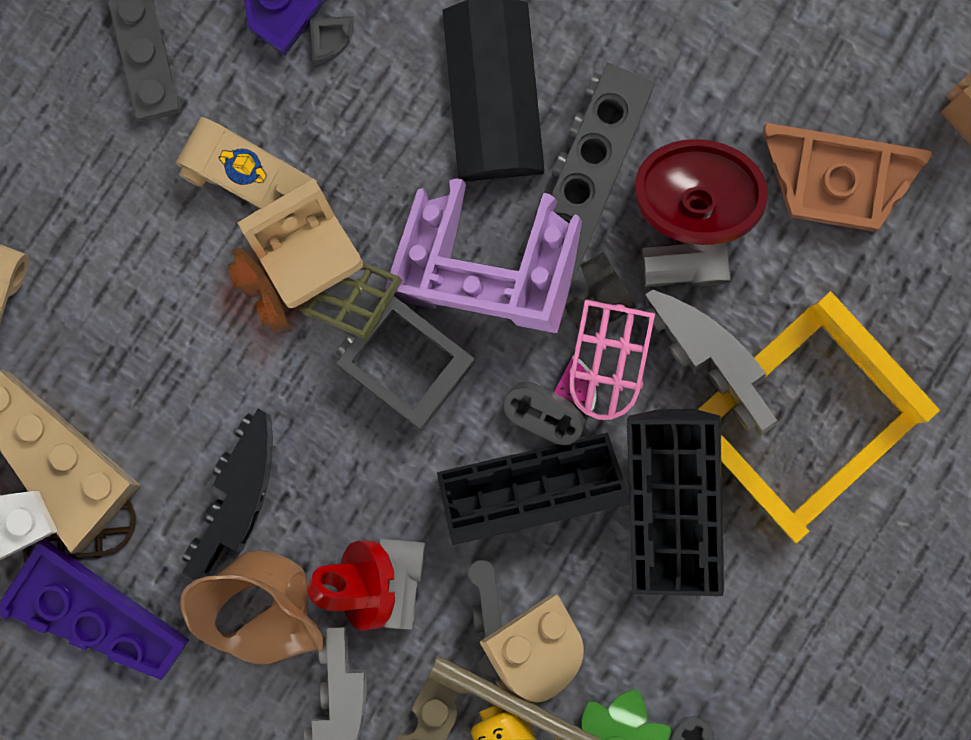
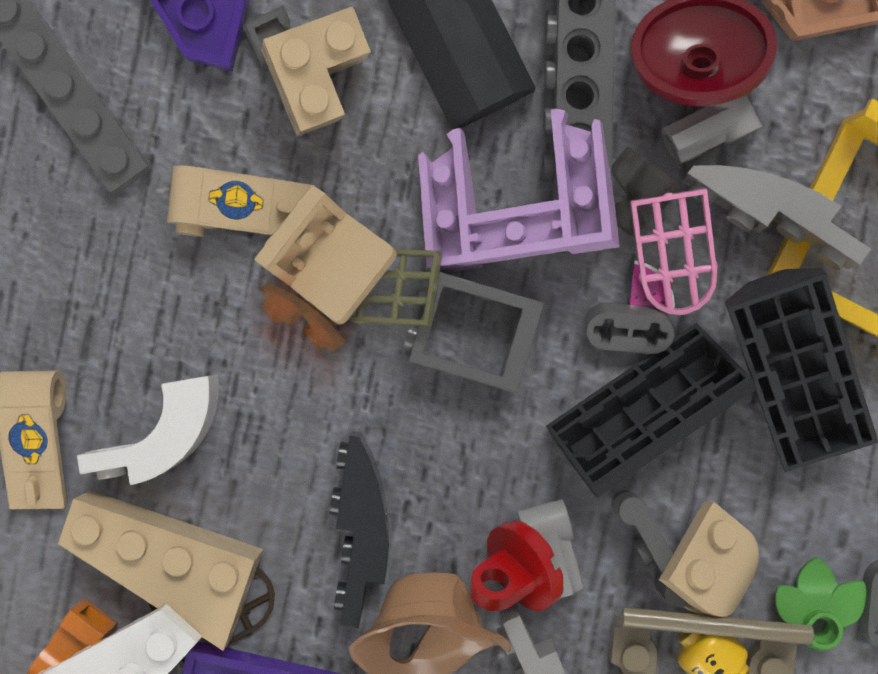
camera: 30 degrees left, 5 degrees up
none -> white arch [77,374,219,485]
none -> tan brick [261,6,371,137]

